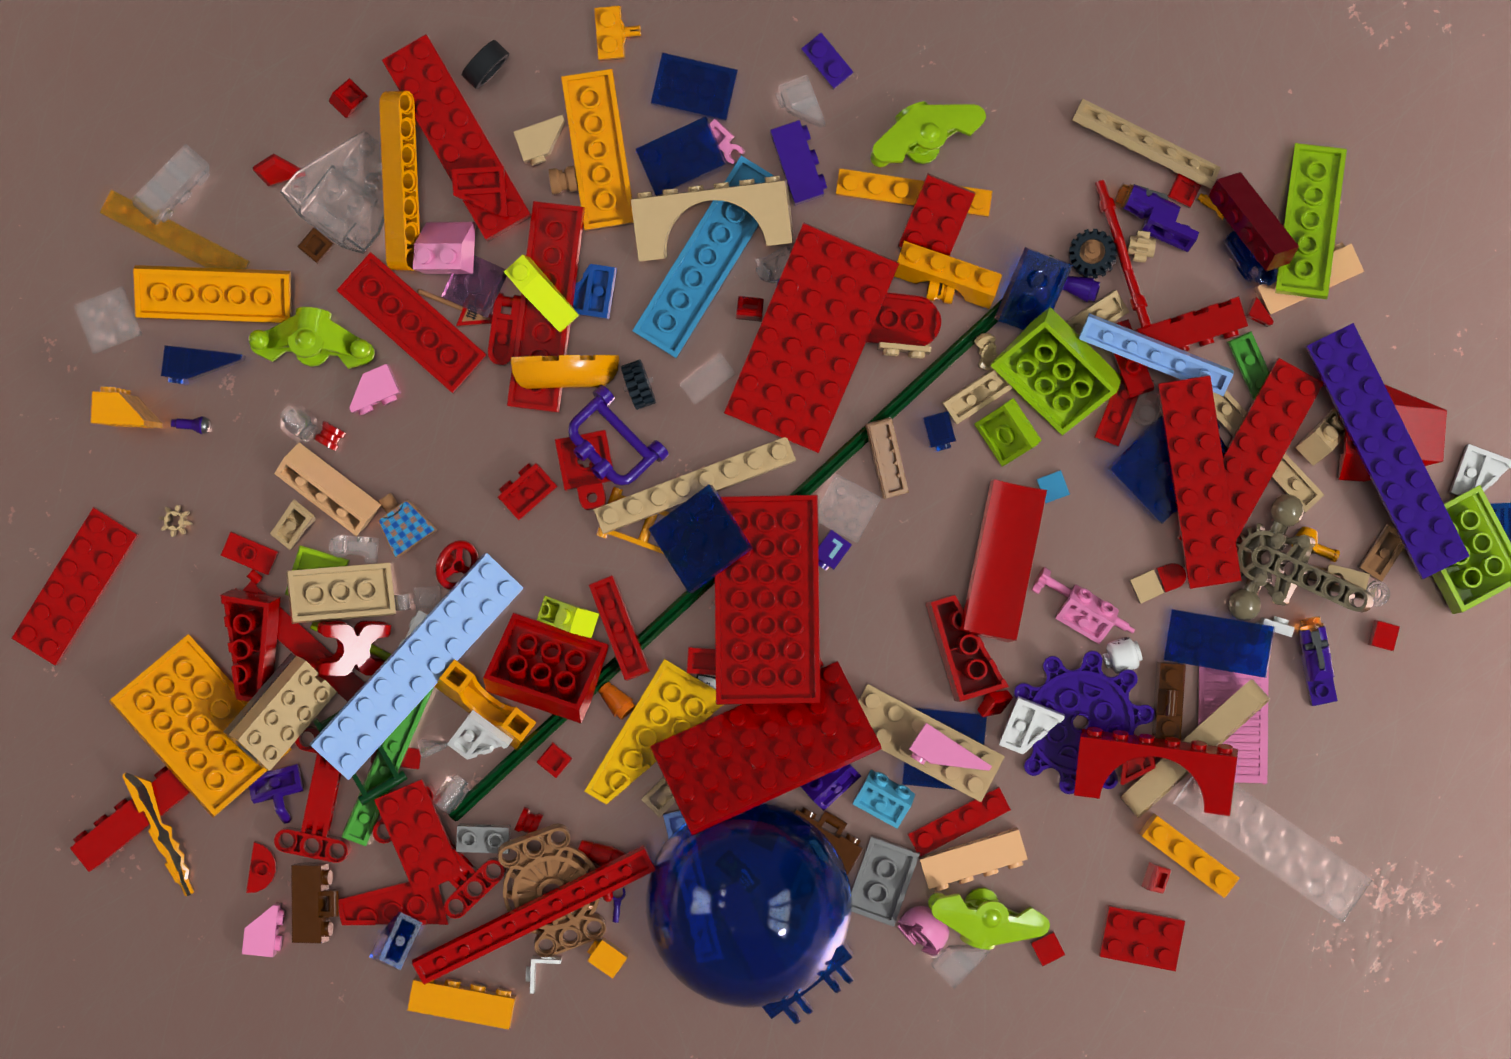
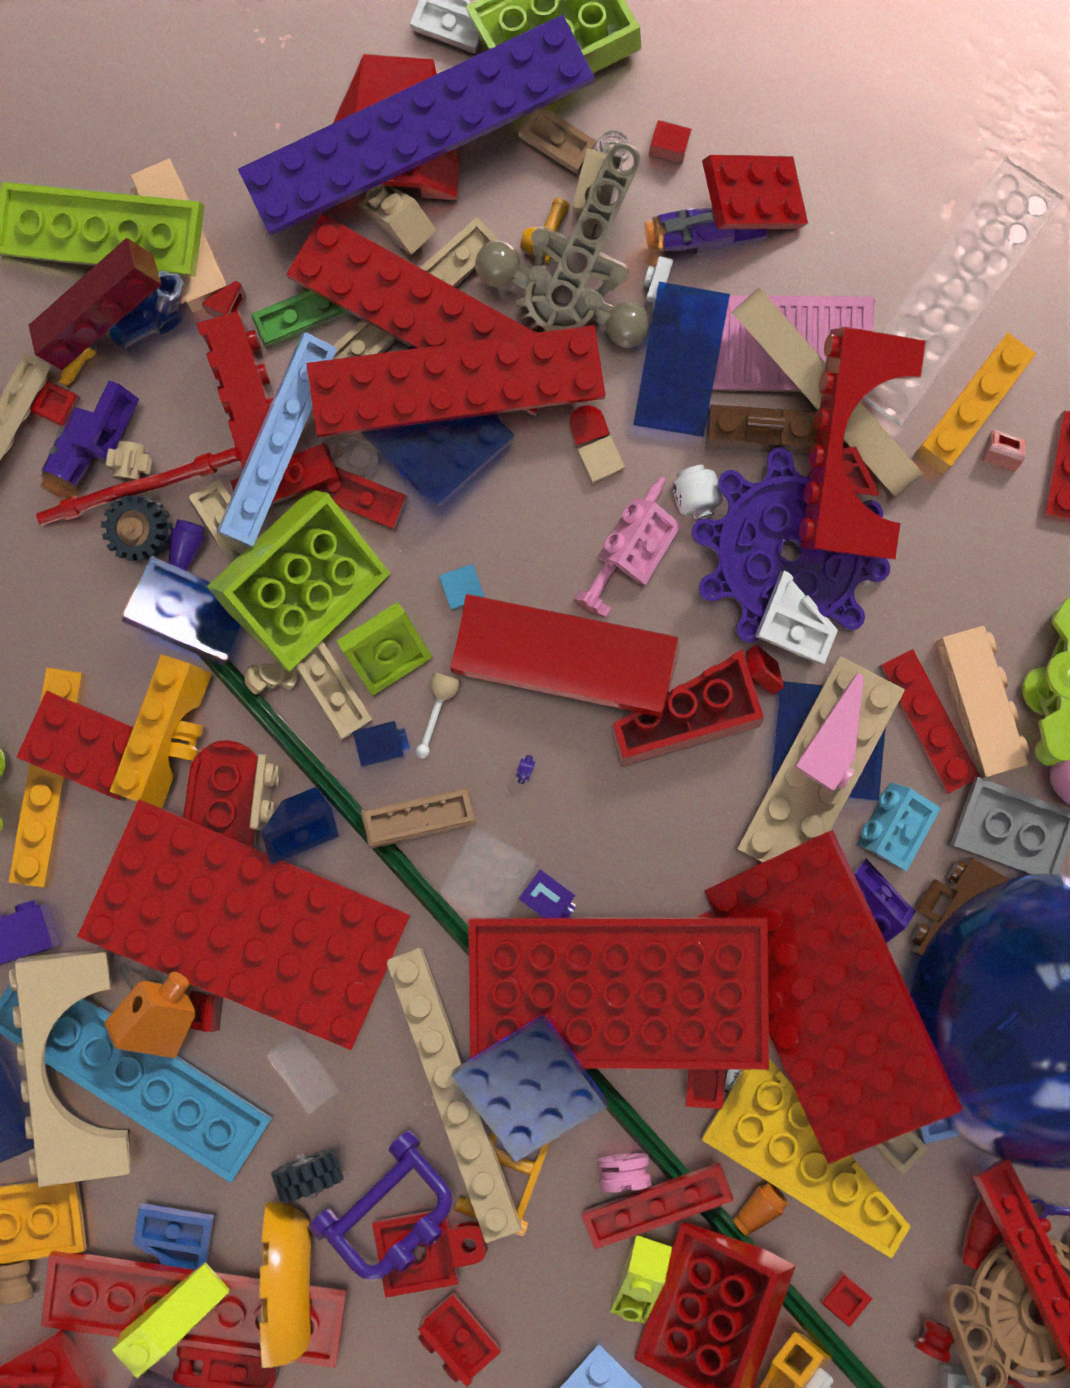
camera: 90 degrees left, 5 degrees down
none -> orange torso [104,972,195,1058]
none -> clear blue slope [261,787,339,865]
none -> hinge [415,672,461,758]
none -> dark purple piece [515,755,535,784]
none -> bright pink wheel [597,1153,651,1192]
none -> red plate [702,155,808,229]

